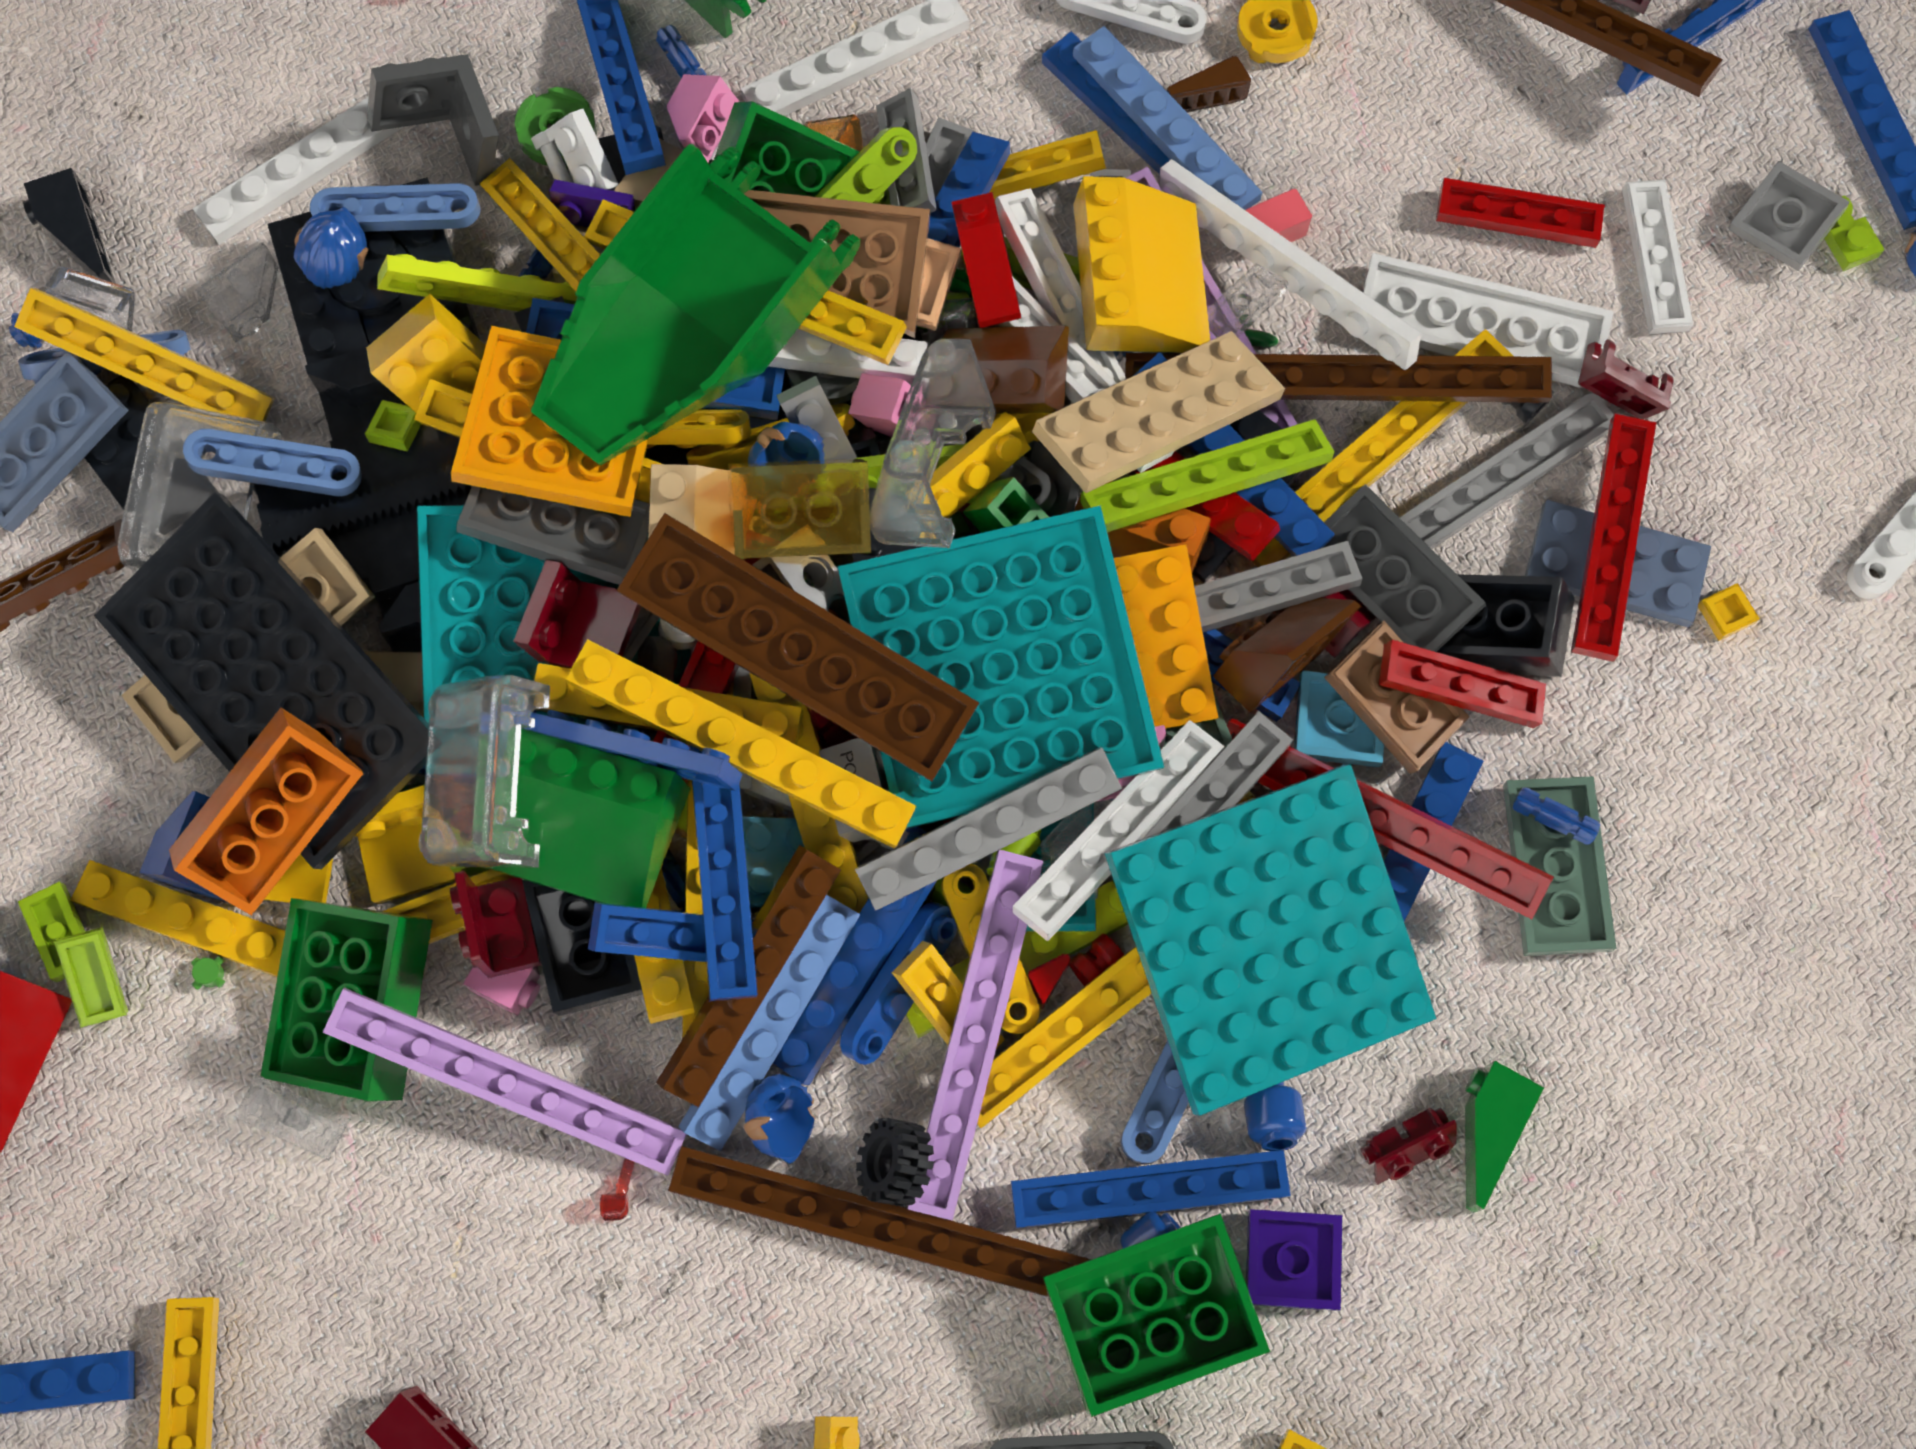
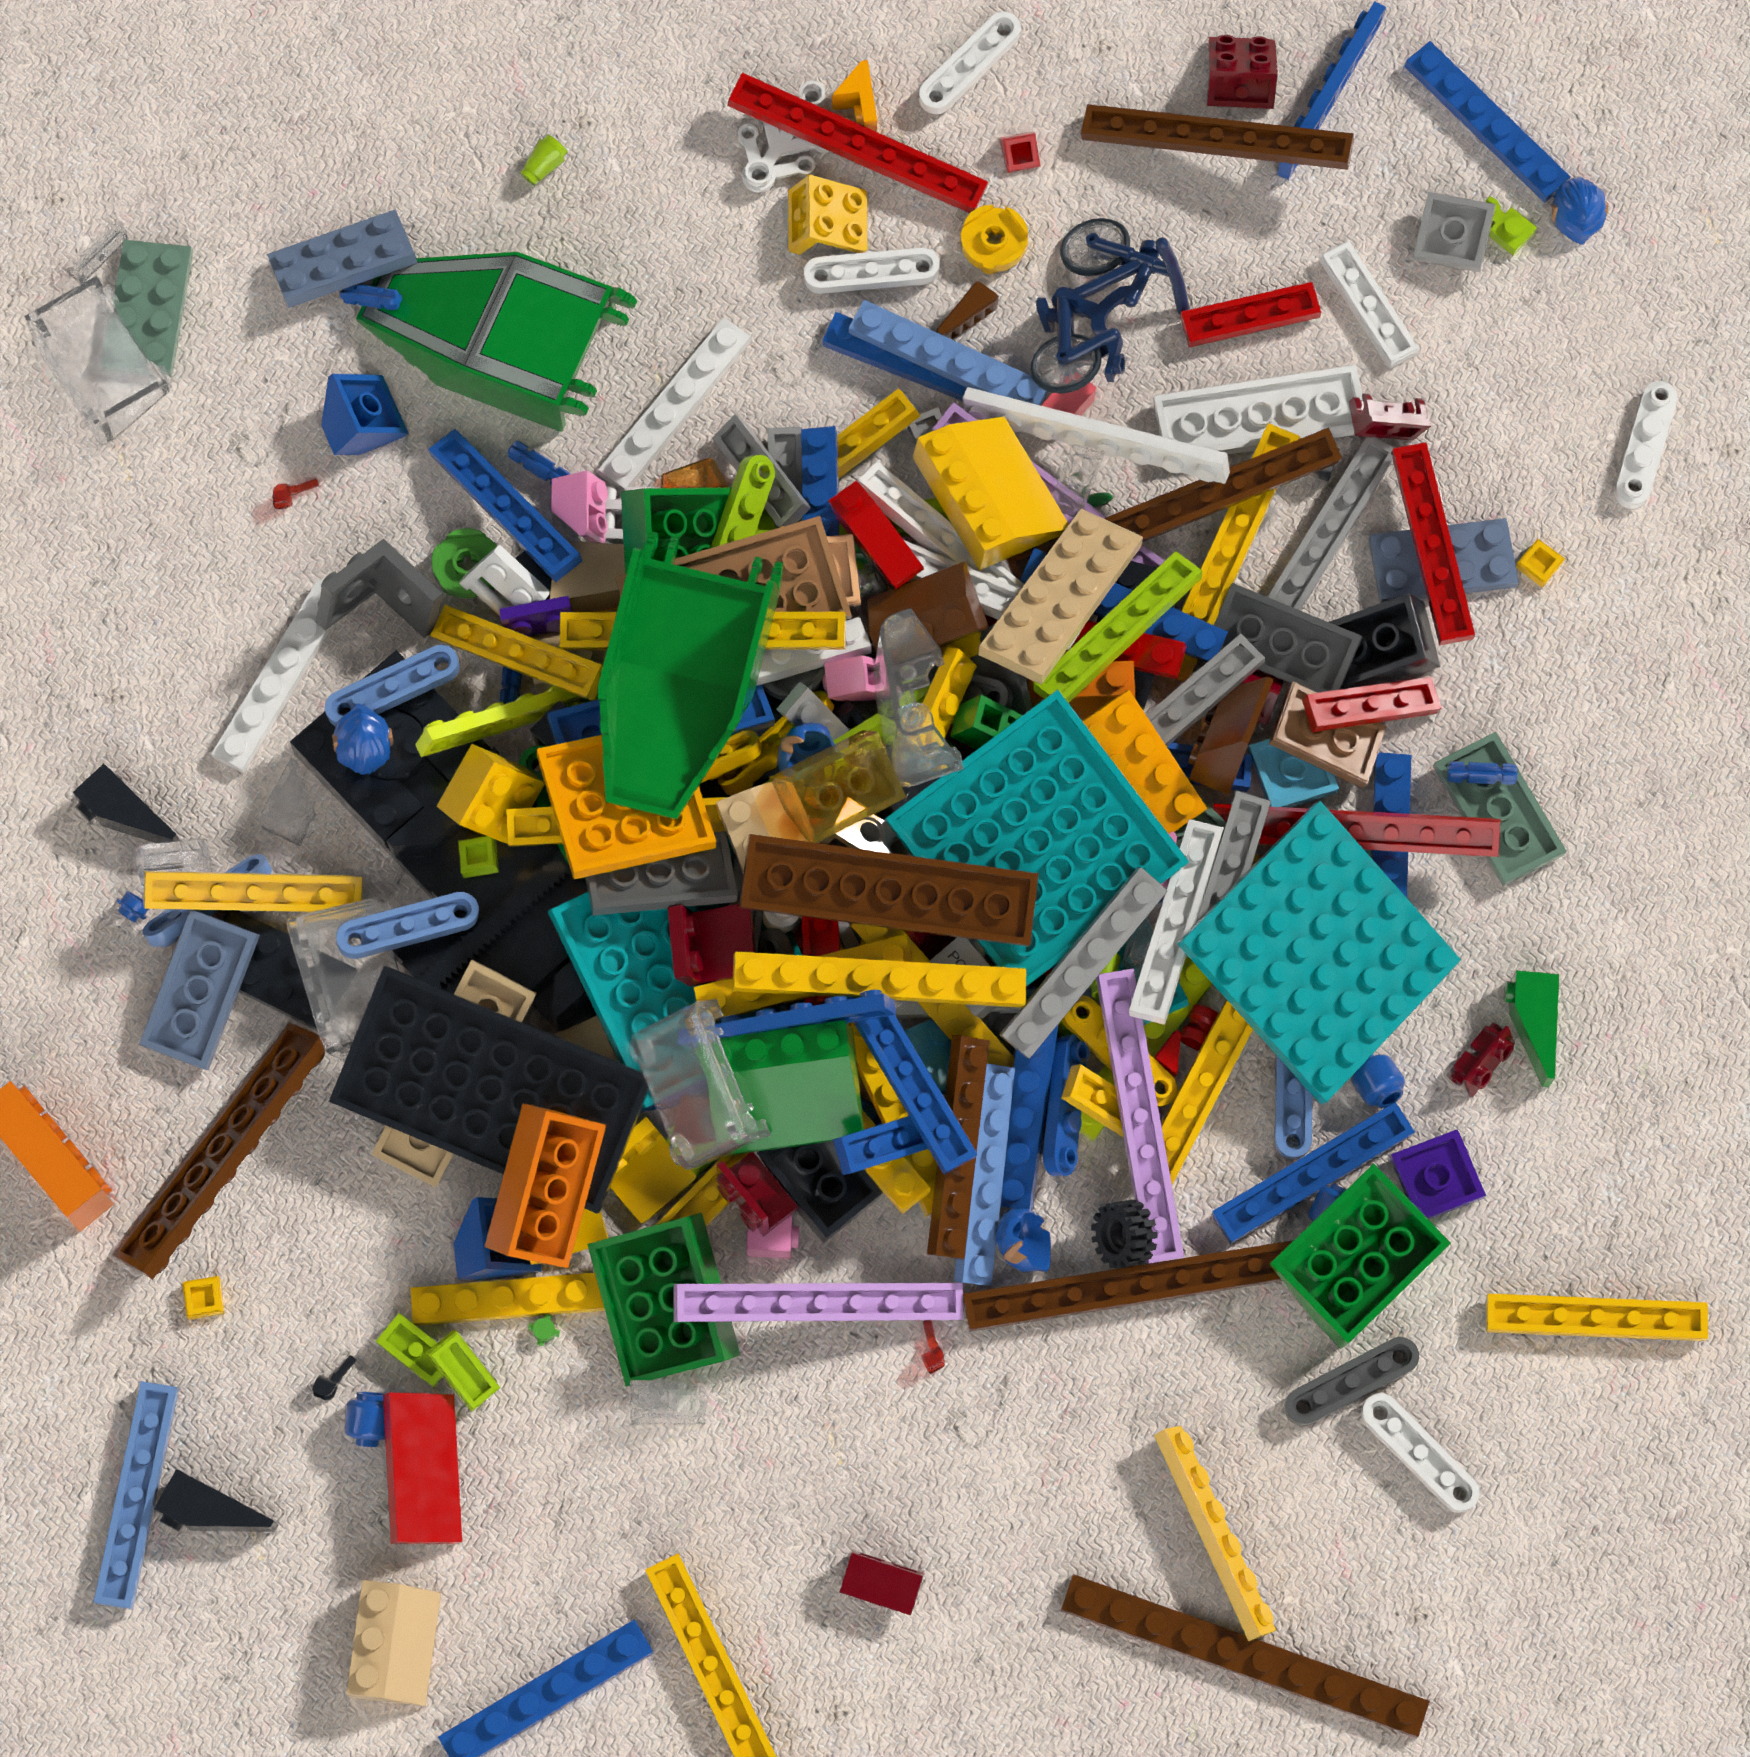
camera: 25 degrees left, 0 degrees up
none -> dark blue piece [1030,218,1190,394]

